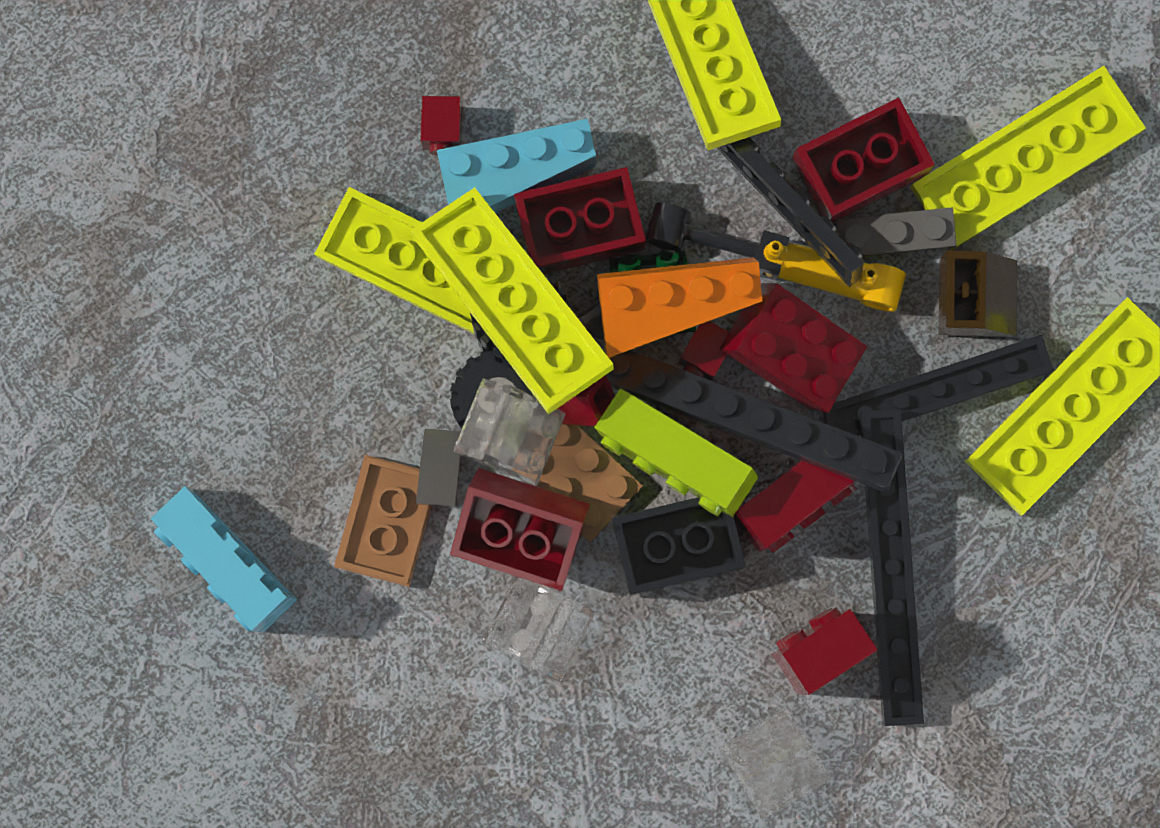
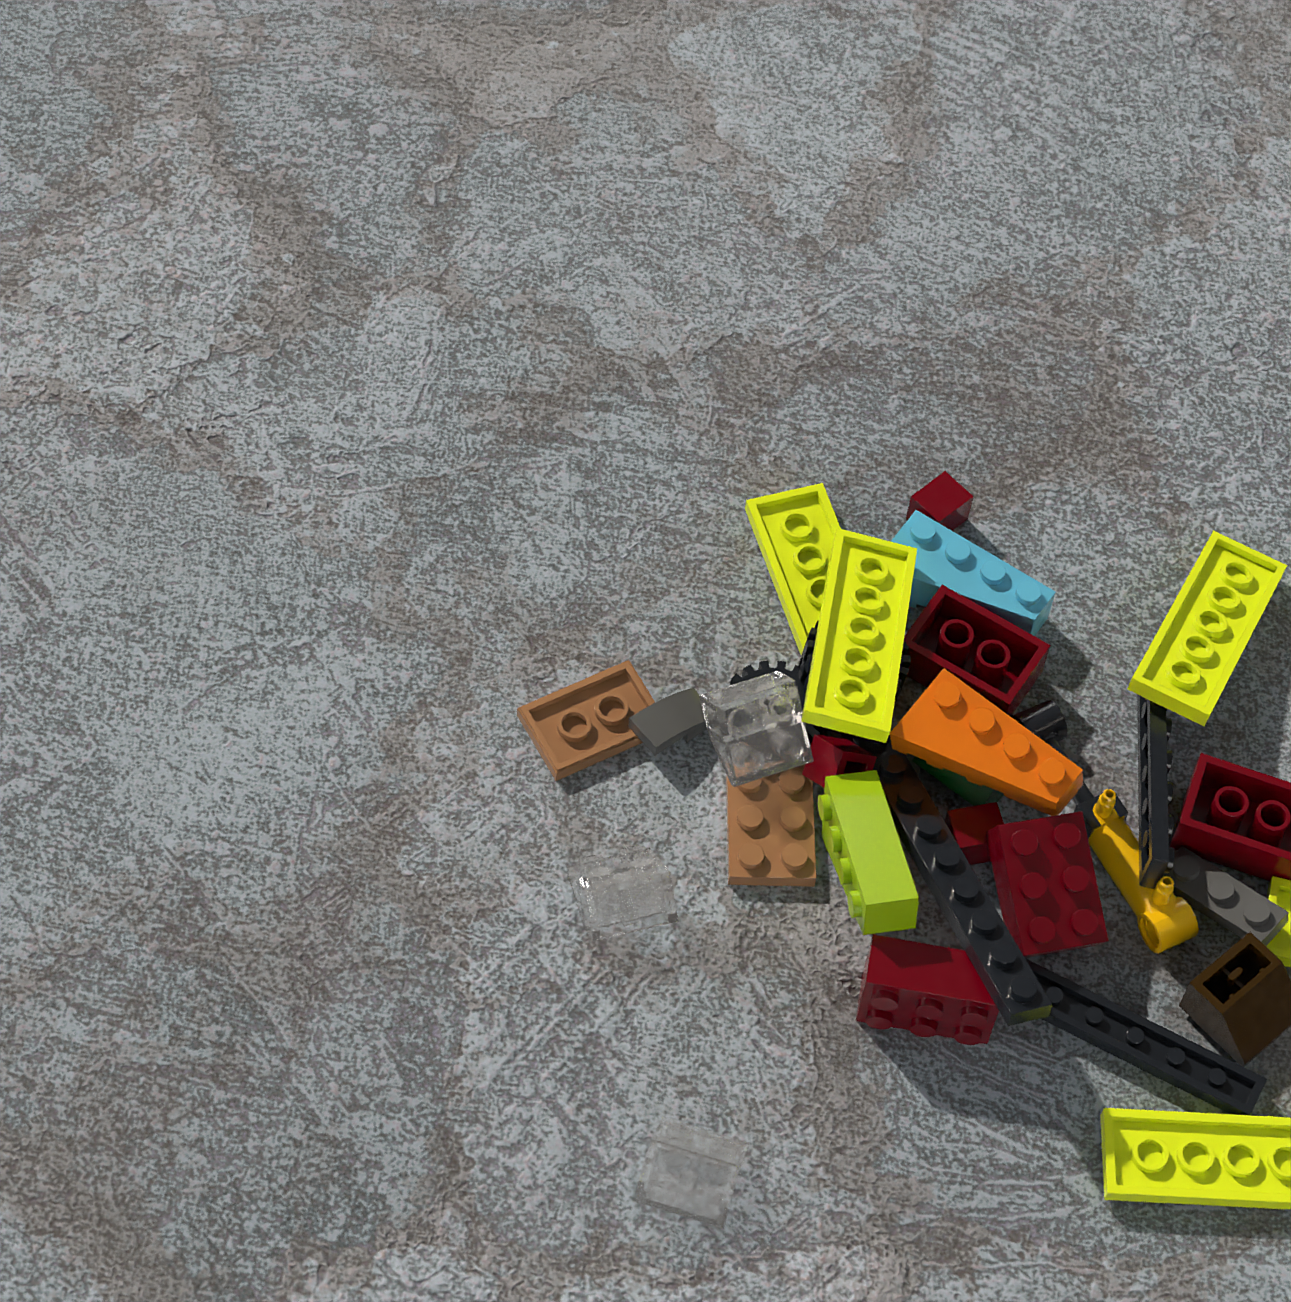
camera: 40 degrees right, 25 degrees down
medium azure wedge [150,486,297,632] -> none
dark red brick [450,468,590,591] -> none
black brick [611,497,746,597] -> none
dark red brick [771,607,877,695] -> none
black plate [859,409,924,726] -> none

